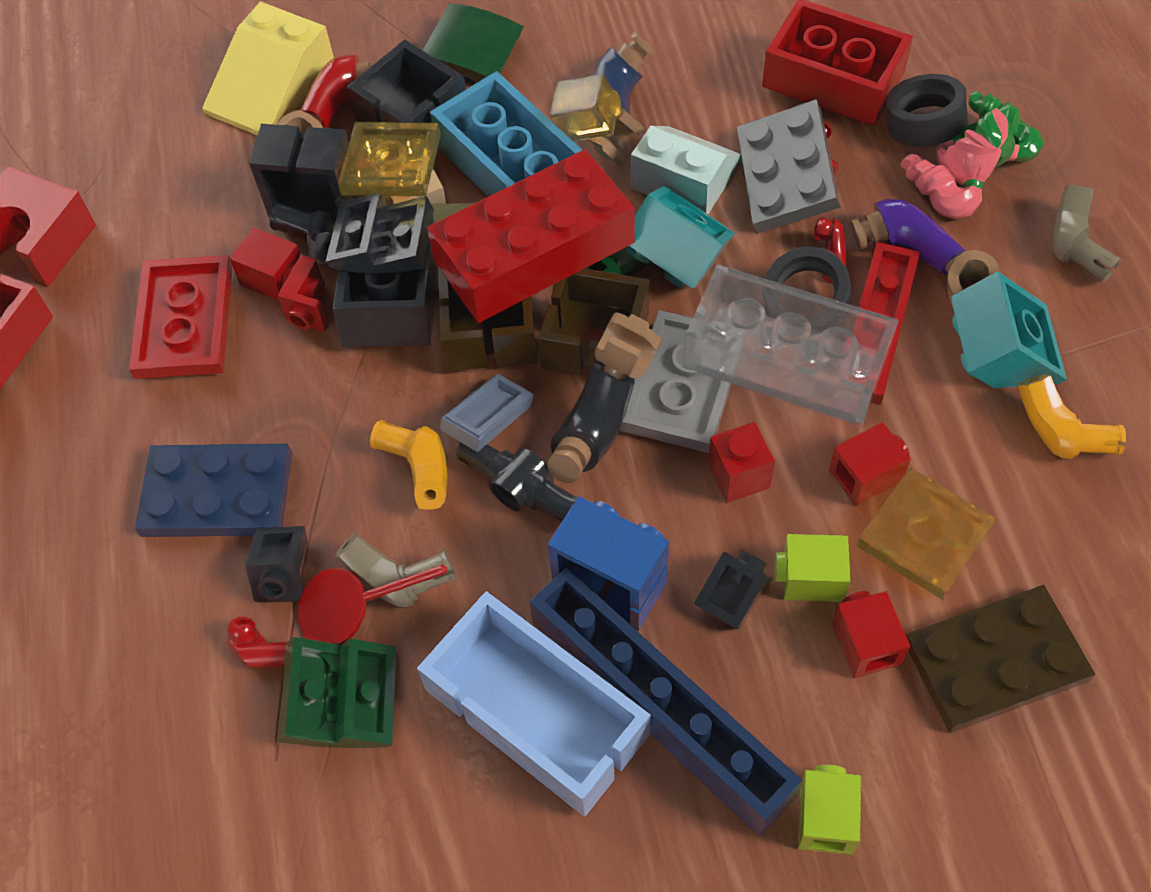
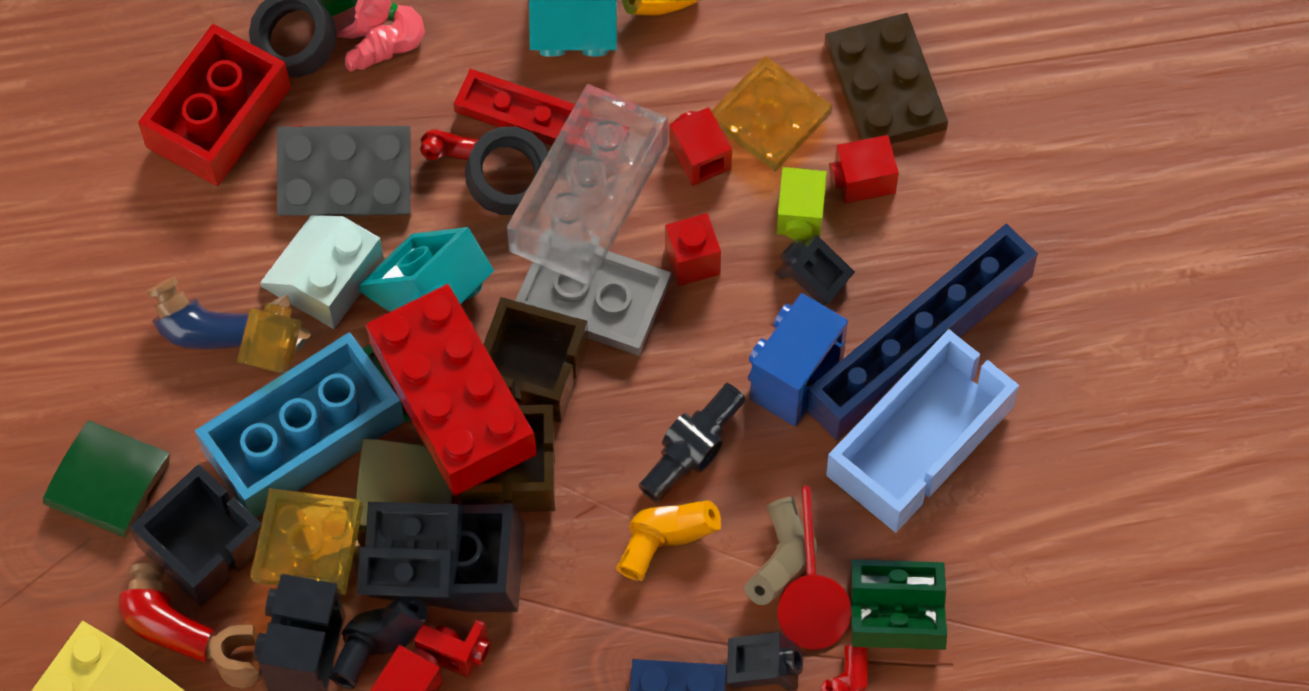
camera: 90 degrees left, 5 degrees up
sand blue tile [440,374,534,452] -> none
piece [547,313,662,483] -> none
lime brick [798,765,861,855] -> none
piece [850,199,1002,309] -> none

